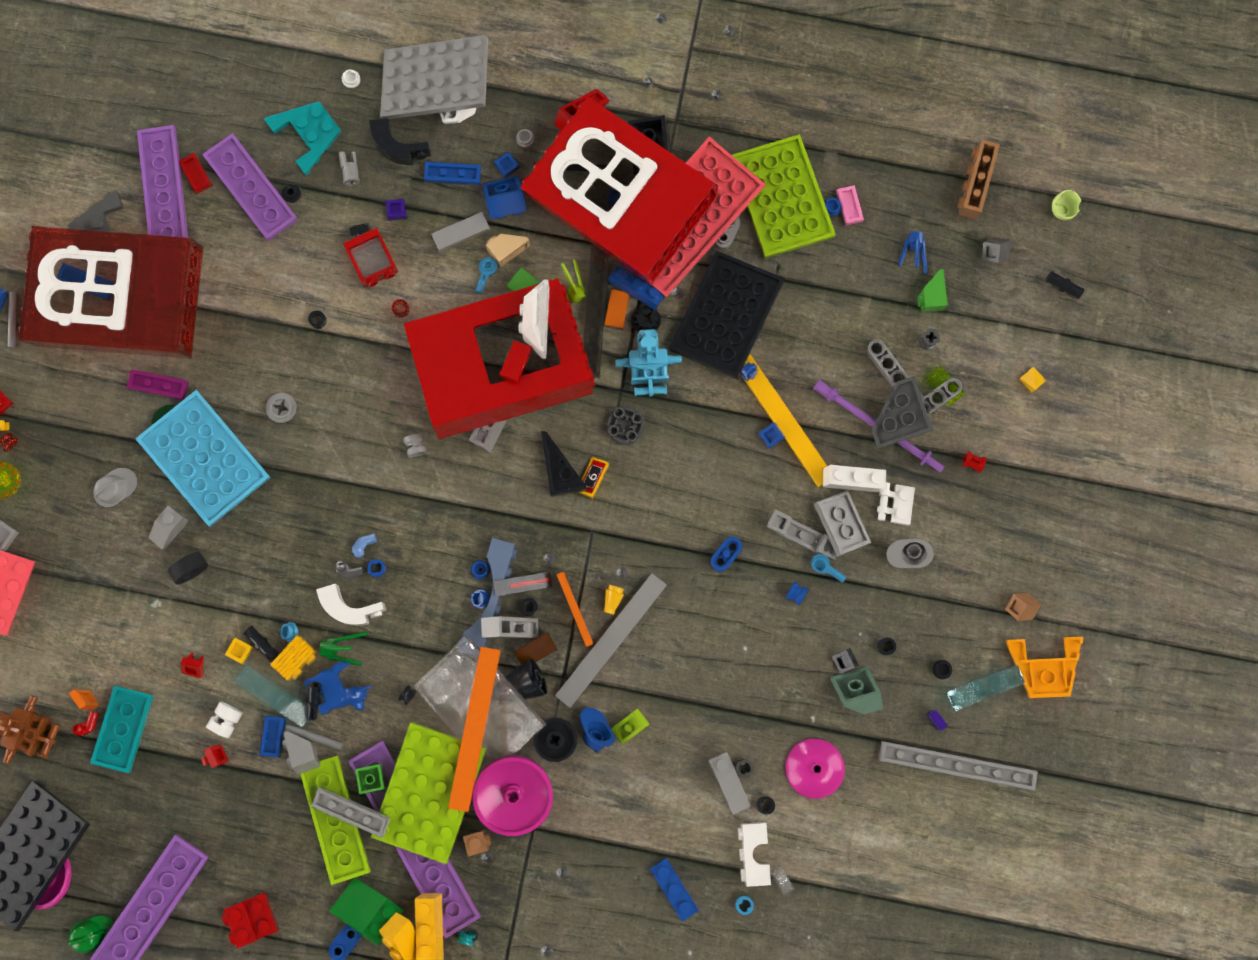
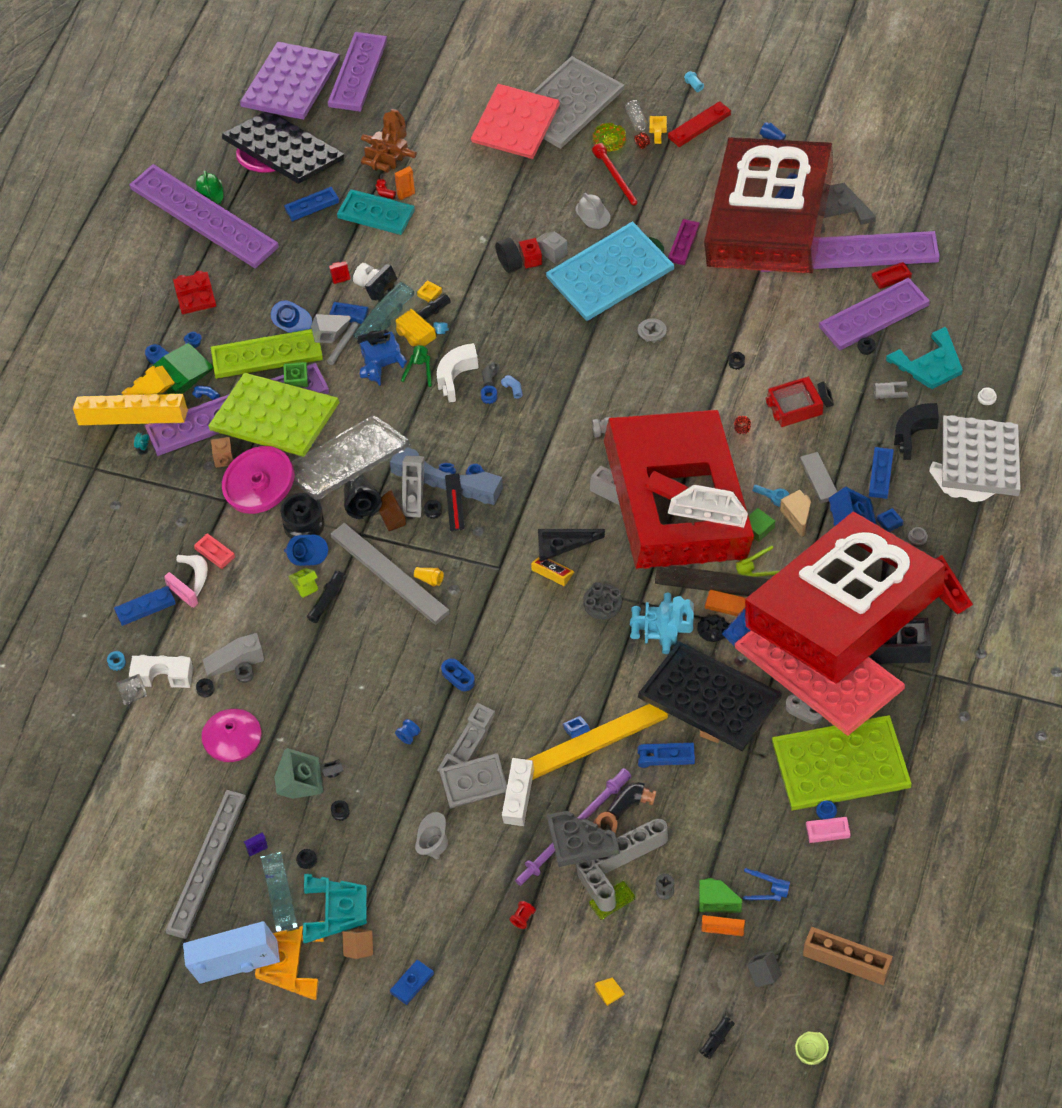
camera: 105 degrees right, 25 degrees down
red tile [180,653,204,679] -> none
light grey tile [311,787,391,838] -> none
dark purple tile [385,199,407,221] -> none
black bush [398,685,417,705] -> none
orange tile [448,647,501,812] -> none
orange tile [556,572,593,648] -> none
blue plate [741,363,758,381] -> none
dark azure plate [811,554,846,582] -> none
white plate [877,482,915,526] -> none
none -> bright pink tile [164,572,198,608]
none -> white piece [177,555,208,596]
none -> light blue brick [183,921,280,984]
none -> blue plate [184,332,202,348]
none -> blue arm [192,385,220,400]
none -> coral plate [194,533,235,569]
none -> blue piece [271,300,312,333]
none -> blue plate [284,187,339,221]
none -> teal wing [303,874,367,943]
none -> black pin [307,571,346,623]
none -> black plate [365,264,403,310]
none -> blue plate [390,960,434,1005]
none -> red brick [519,238,542,269]
none -> red piece [592,143,638,206]
none -> black piece [593,782,656,833]
none -> blue plate [637,743,695,768]
none -> orange tile [702,915,745,936]

